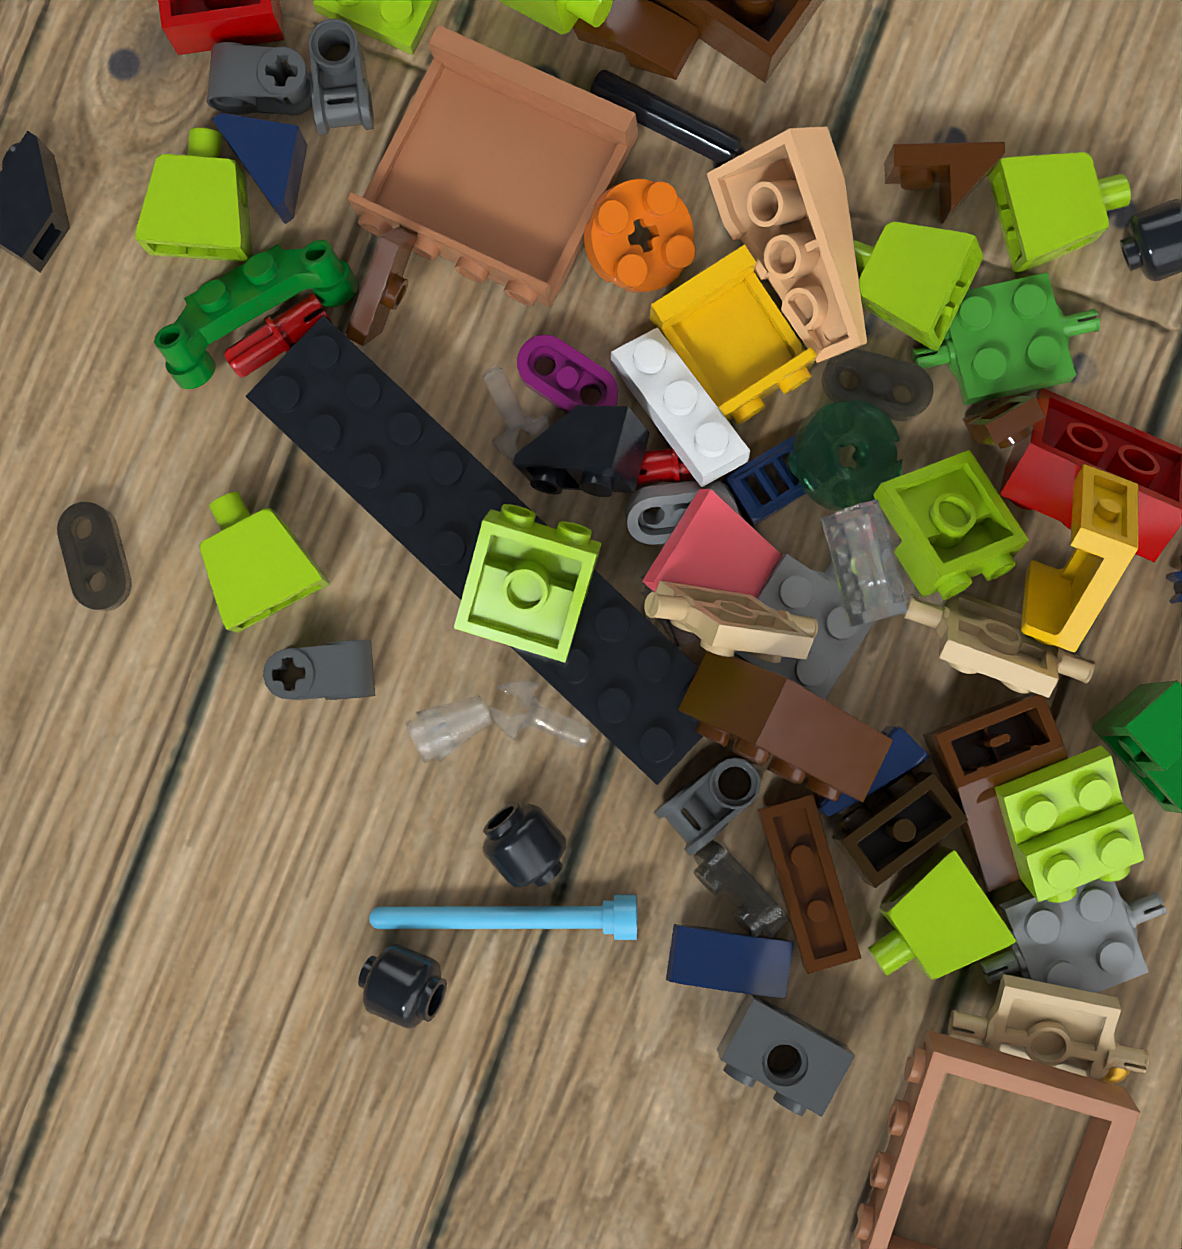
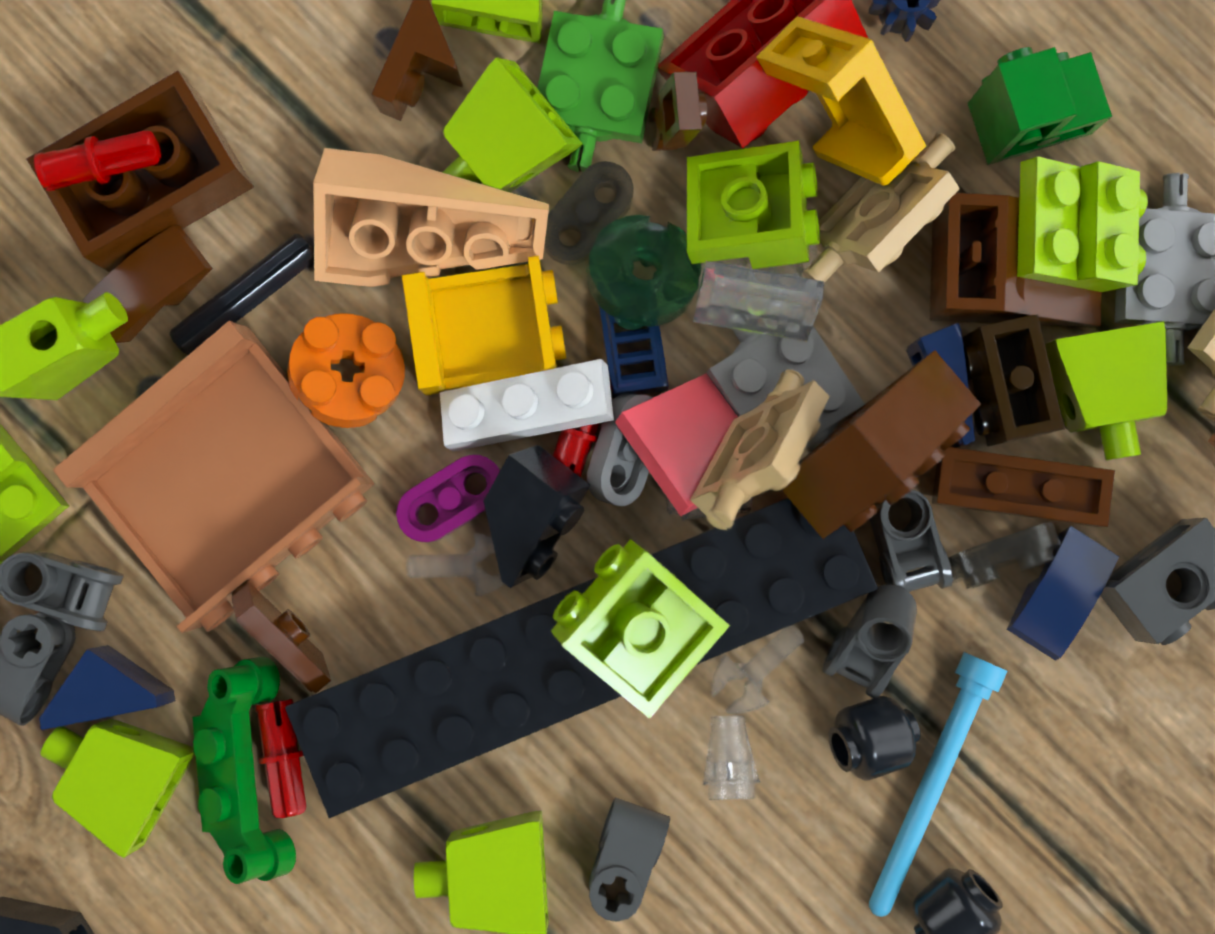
camera: 70 degrees left, 0 degrees up
none -> dark grey piece [822,585,917,699]

